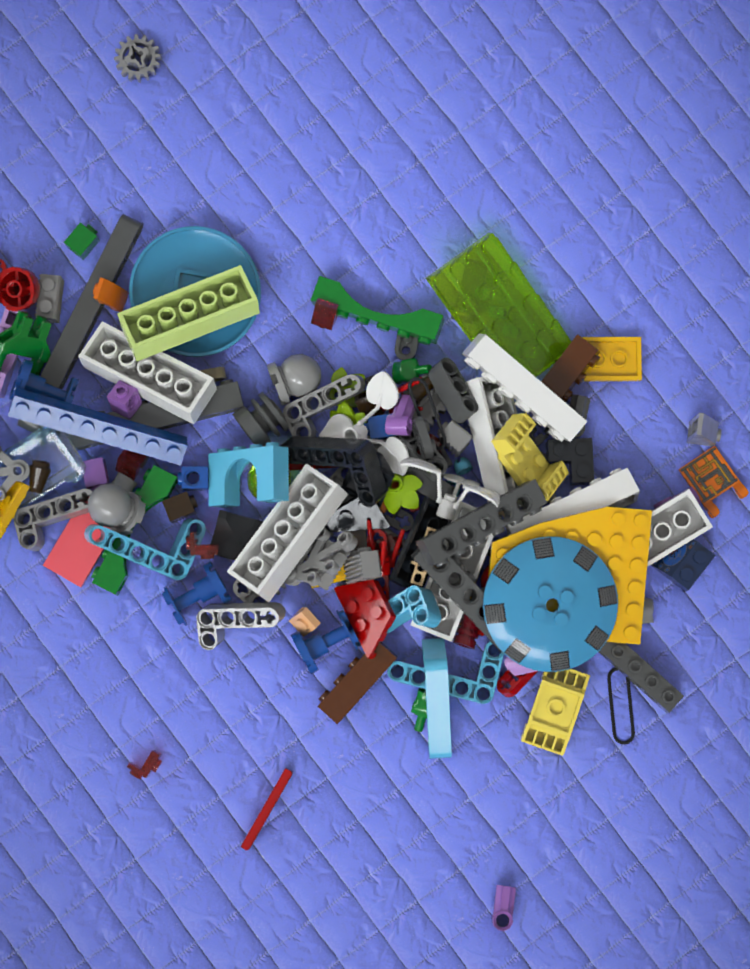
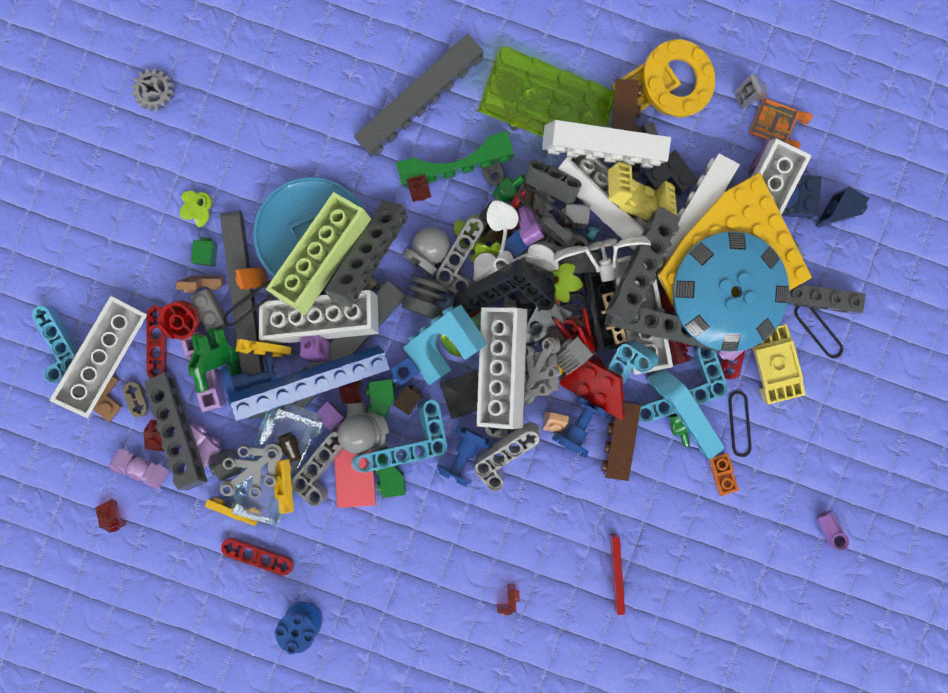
camera: 30 degrees left, 5 degrees up
clear red bracket [186,532,219,559] -> none
none -> medium nougat plate [176,276,226,293]
none -> lime plate [180,190,213,228]
none -> black piece [223,280,273,326]
none -> yellow hinge [236,339,292,358]
none -> dark grey brick [325,200,408,308]
none -> dark grey brick [354,33,483,157]
none -> yellow plate [641,39,715,118]
none -> orange slope [709,453,739,496]
none -> black piece [729,391,752,457]
none -> dark blue slope [815,186,869,228]

